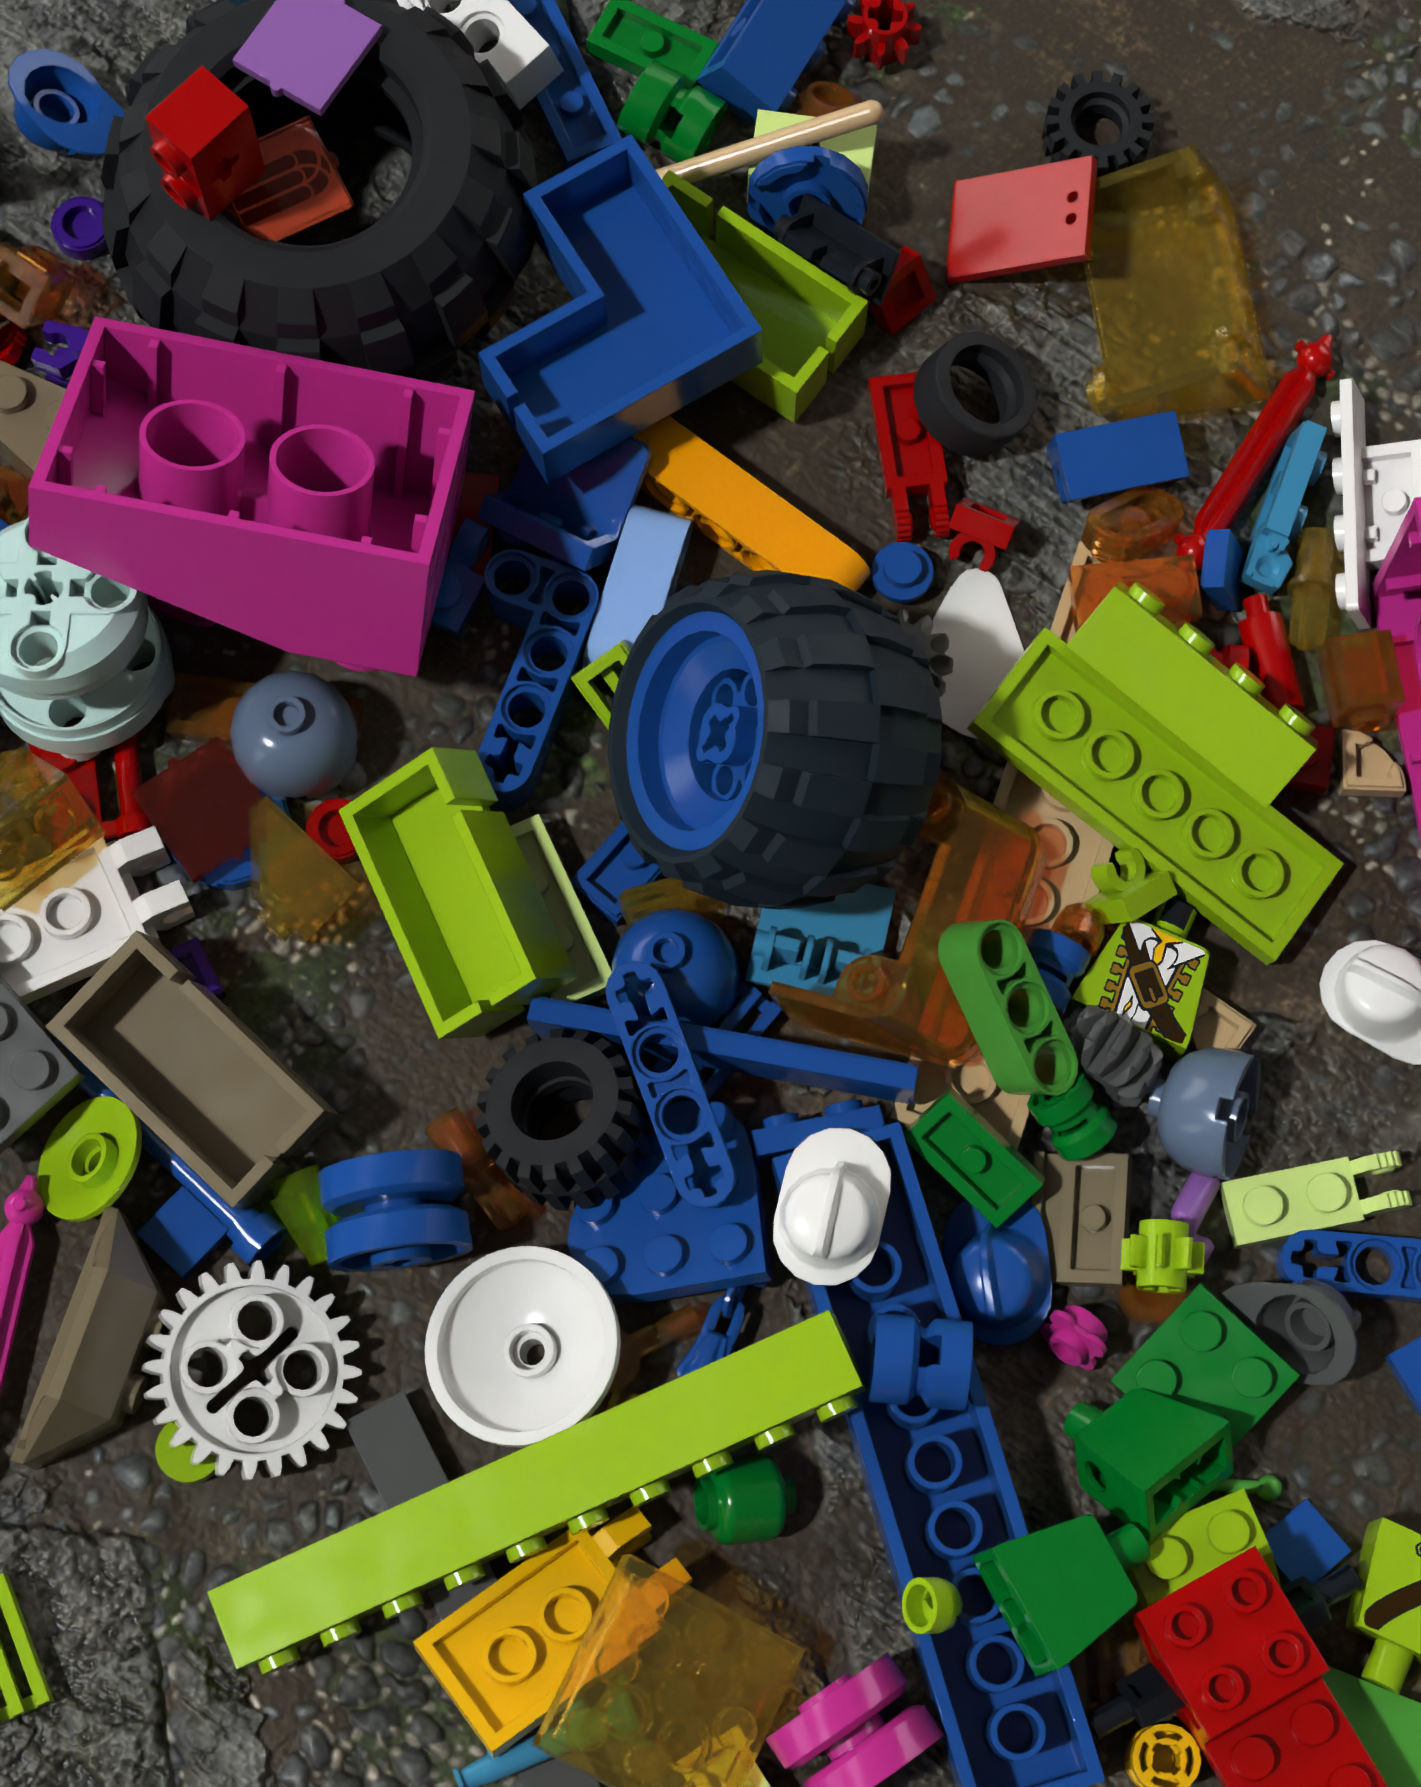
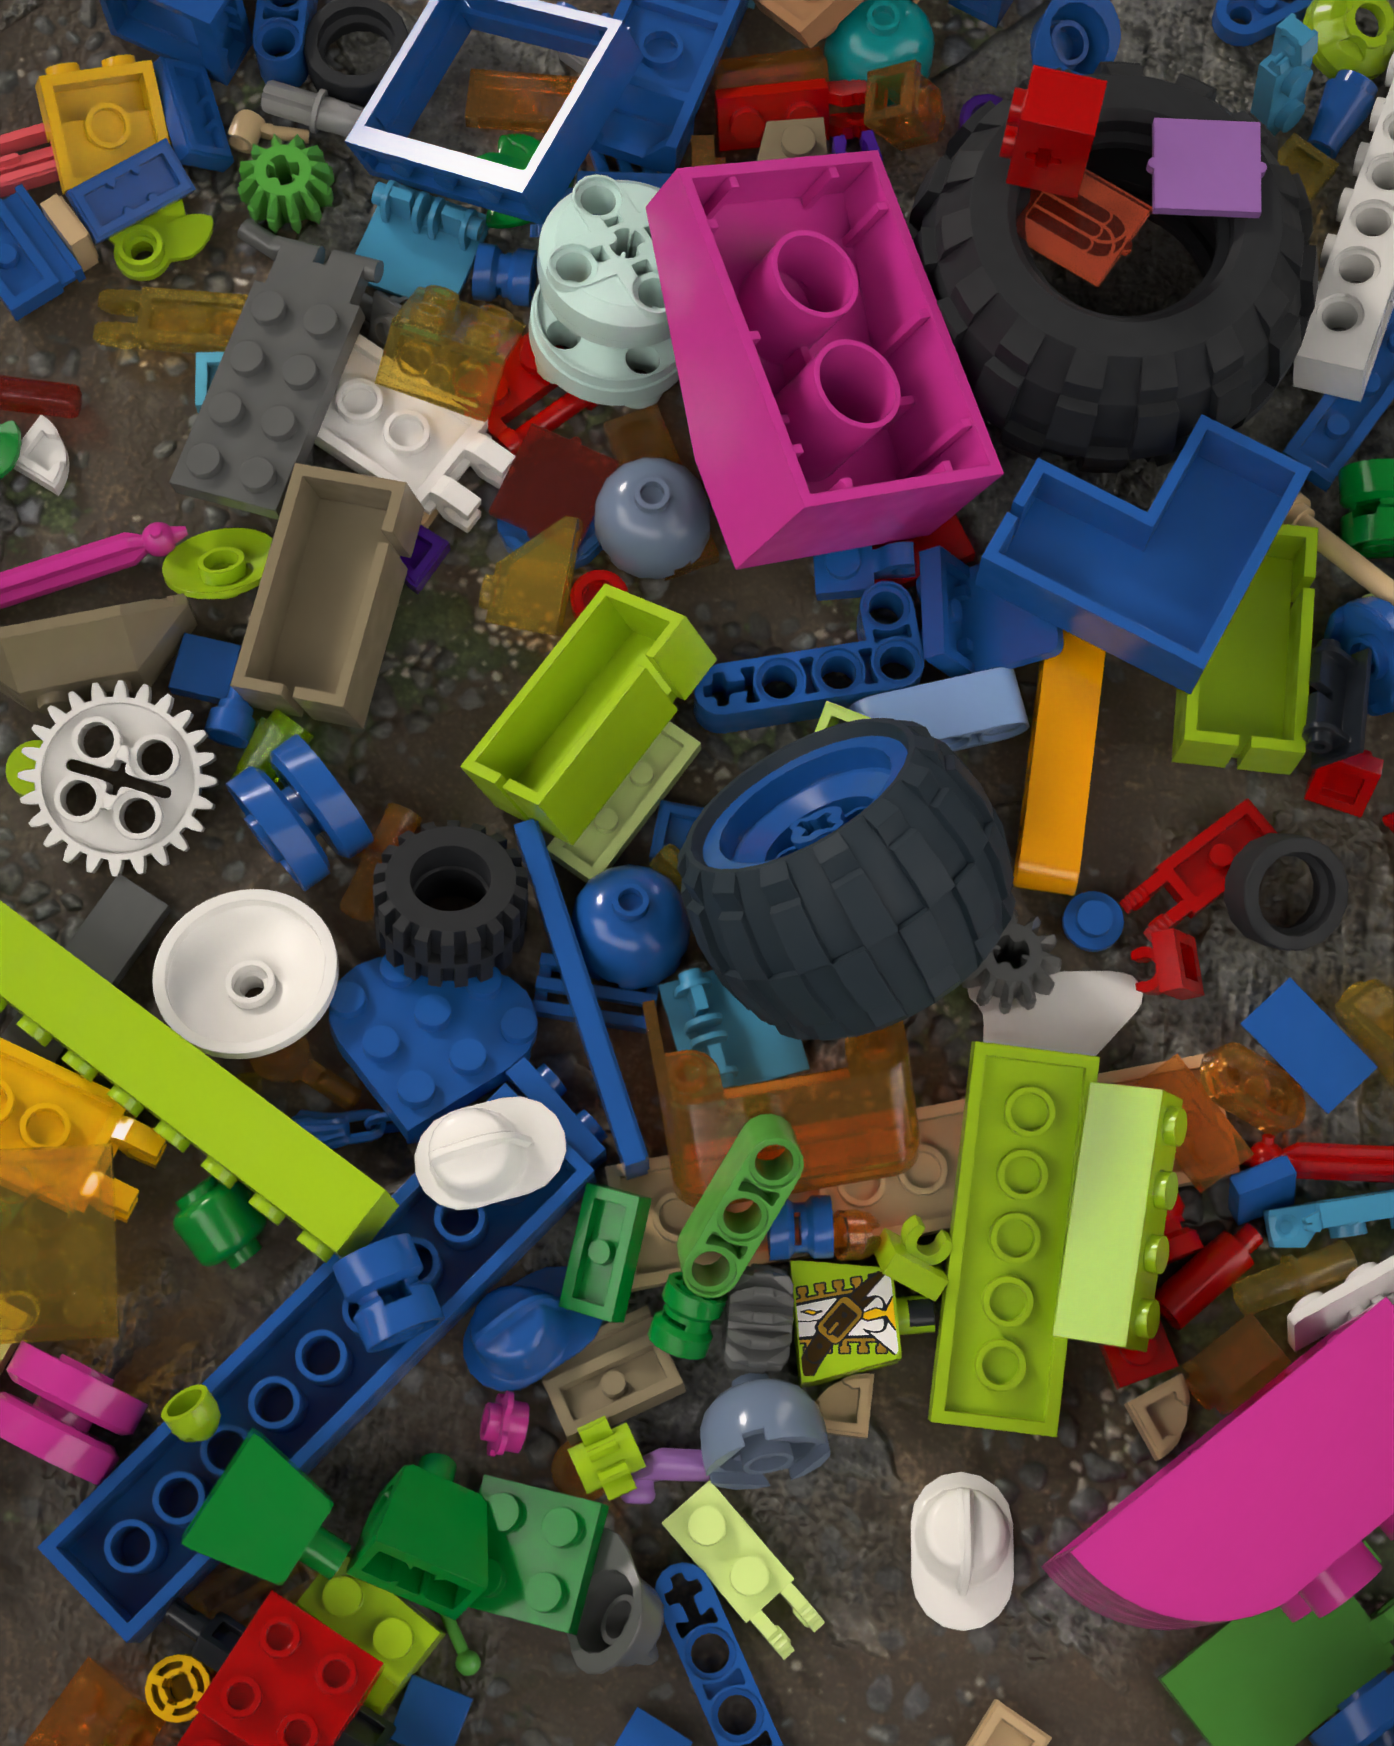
camera: 60 degrees right, 0 degrees up
blue beam [605,961,737,1209] -> none

